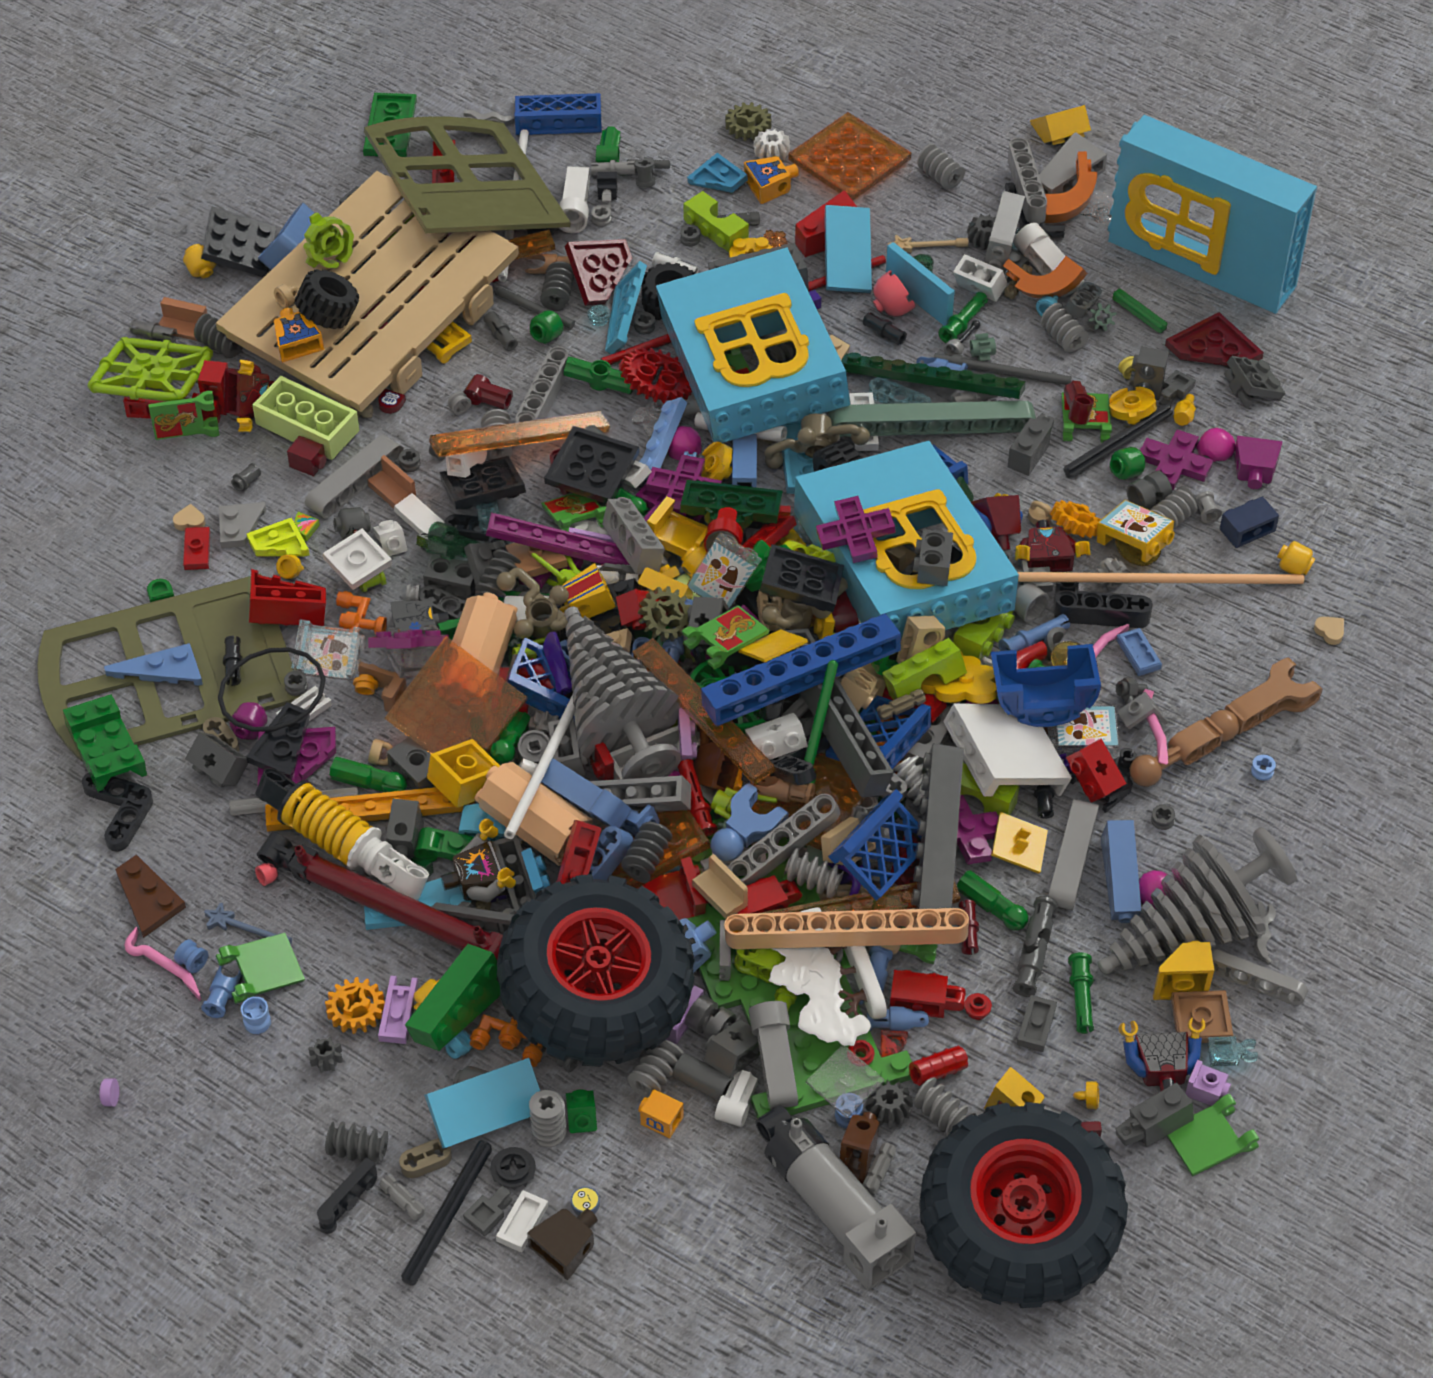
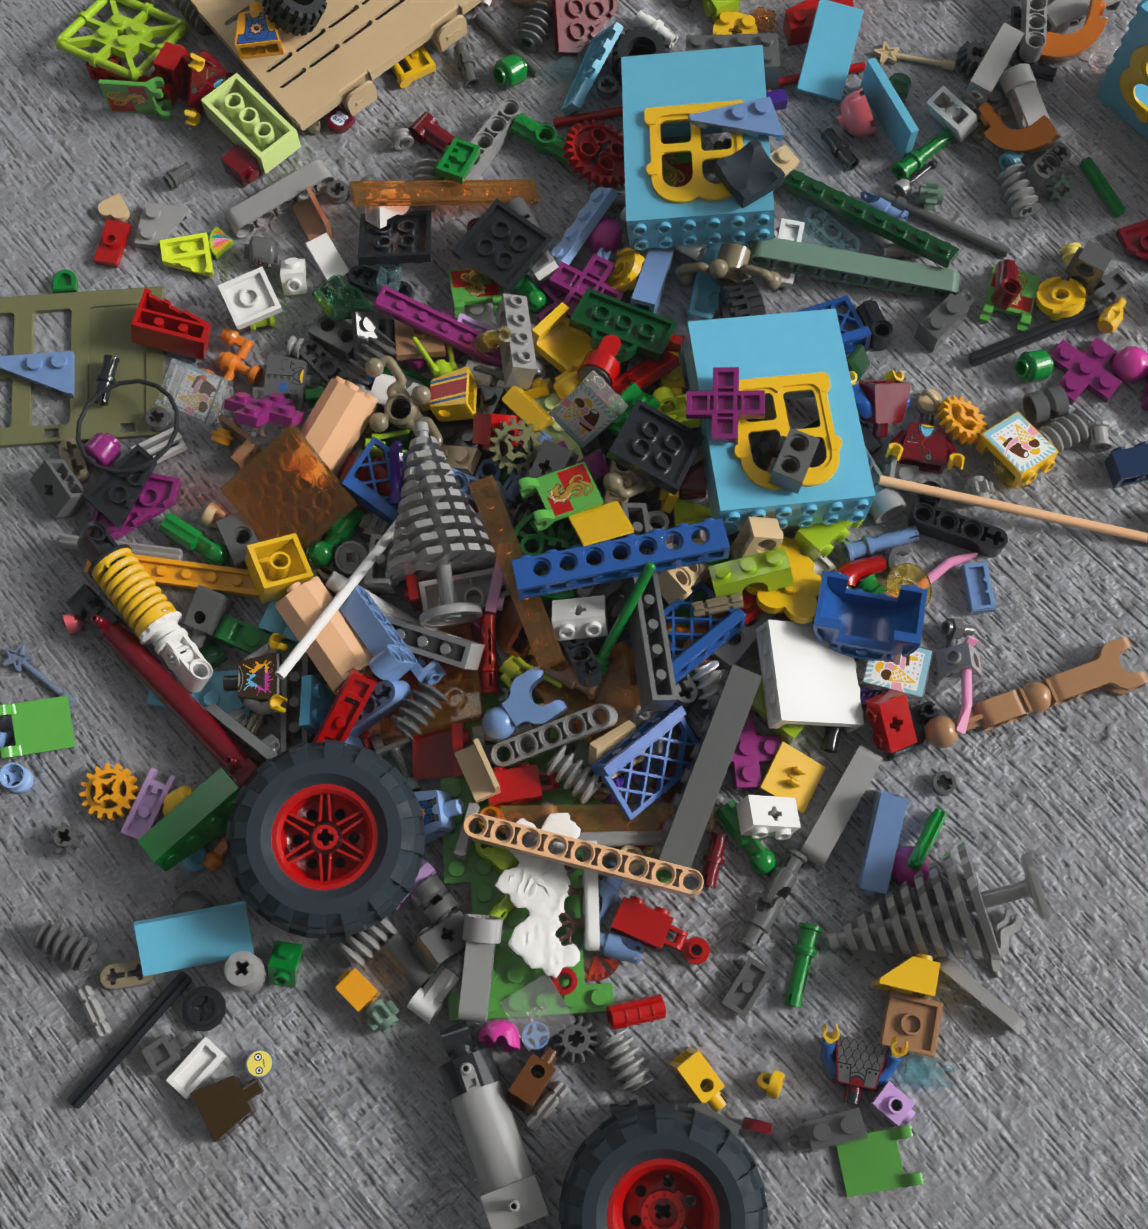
camera: 15 degrees right, 20 degrees up
yellow tile [276,554,304,579] -> none
black plate [317,1157,377,1234] -> none
light blue bush [1251,755,1276,781] -> none
none -> sand green gear [365,998,400,1034]
none -> green bracket [433,137,481,186]
none -> clear yellow pin [474,326,512,352]
none -> dark pink hair [477,1019,520,1052]
none -> medium blue wing [688,96,784,141]
none -> black brick [714,138,785,209]
none -> white brick [736,795,801,840]
none -> black piece [856,299,893,351]
none -> green axle [907,808,947,871]

